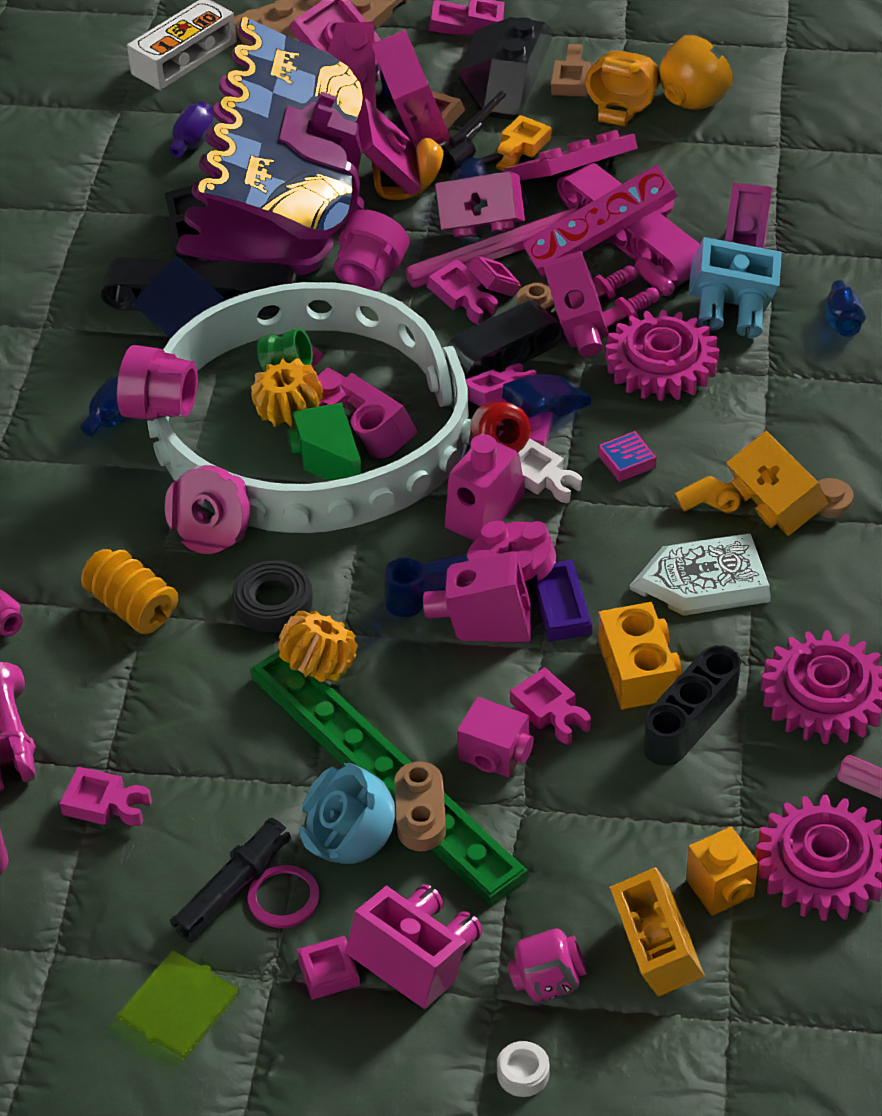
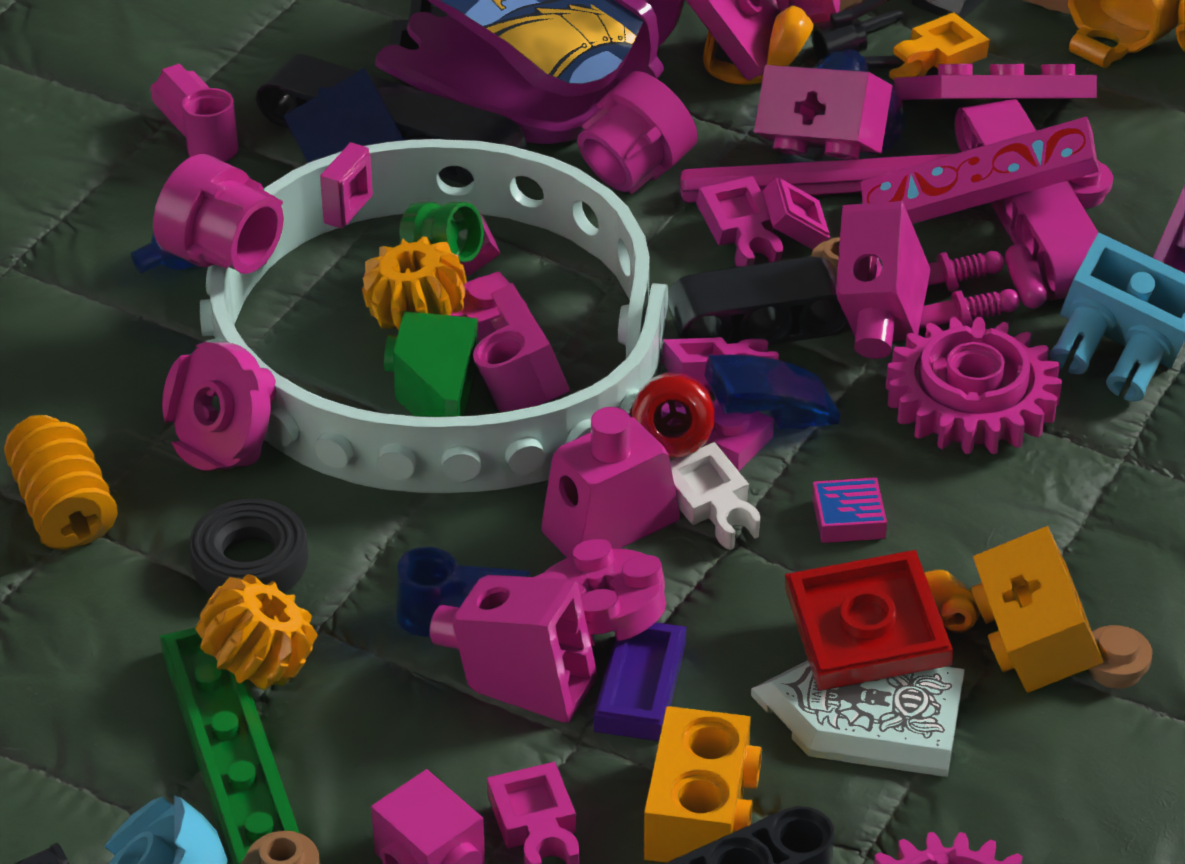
camera: 20 degrees right, 5 degrees down
none -> dark pink piece [151,63,239,162]
none -> dark pink tile [320,142,373,229]
none -> red plate [785,550,953,691]

